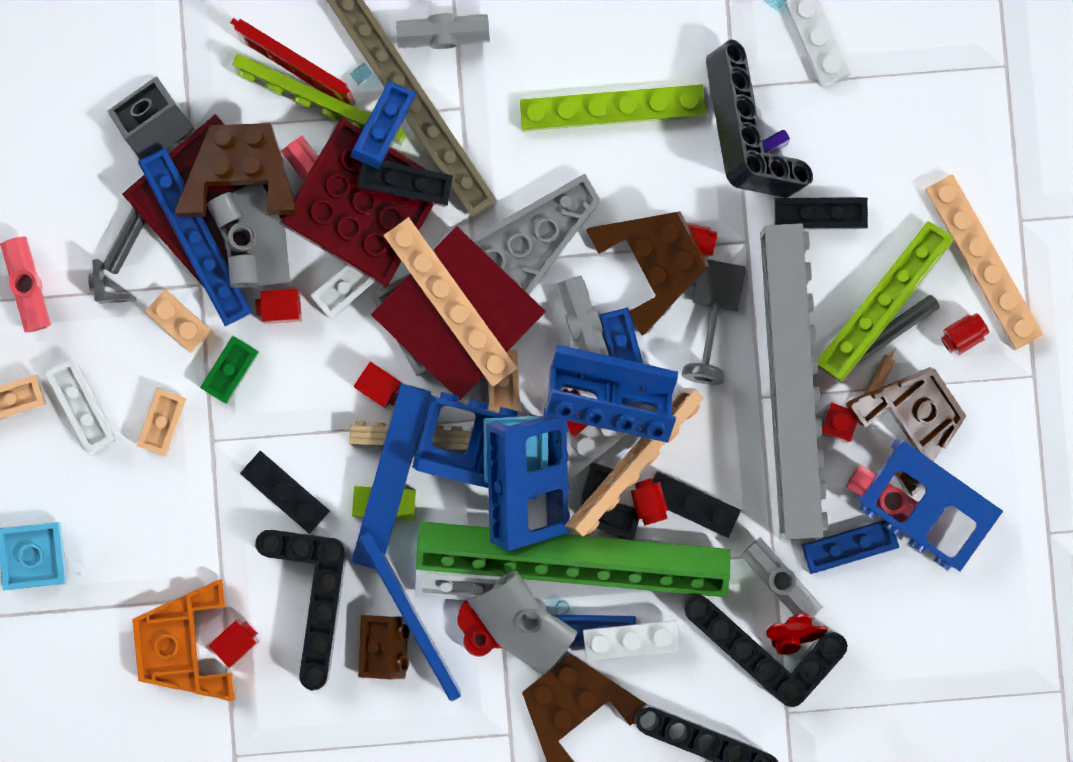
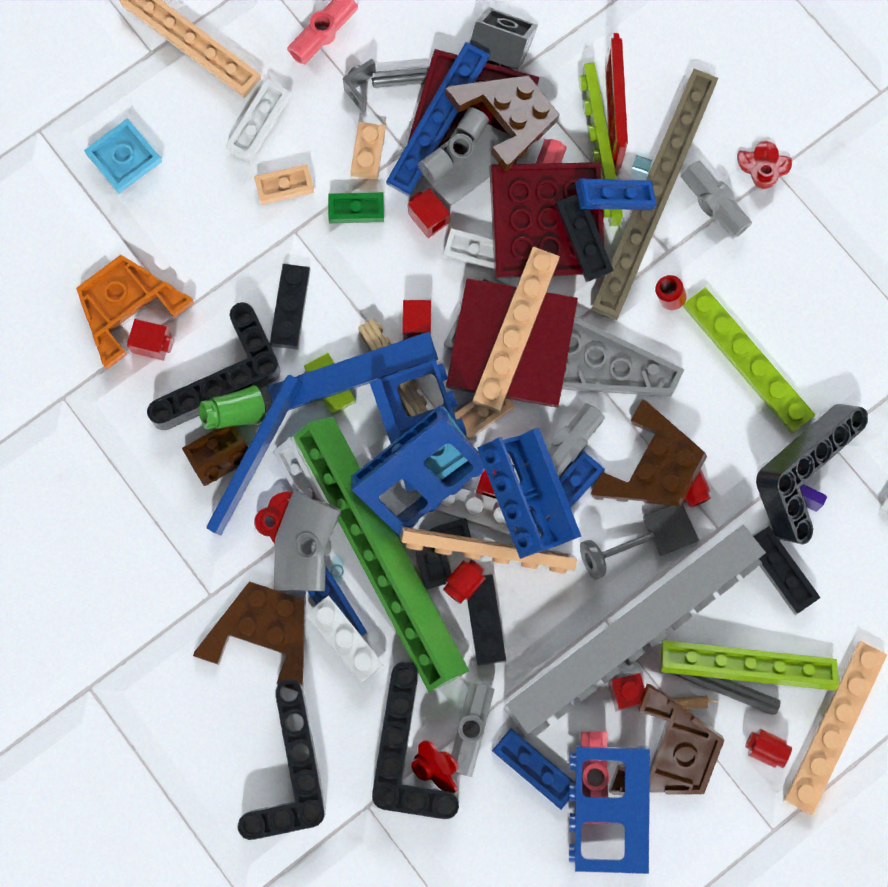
camera: 55 degrees right, 10 degrees down
none -> bright green plant [199,385,265,429]
none -> red brick [655,275,687,310]

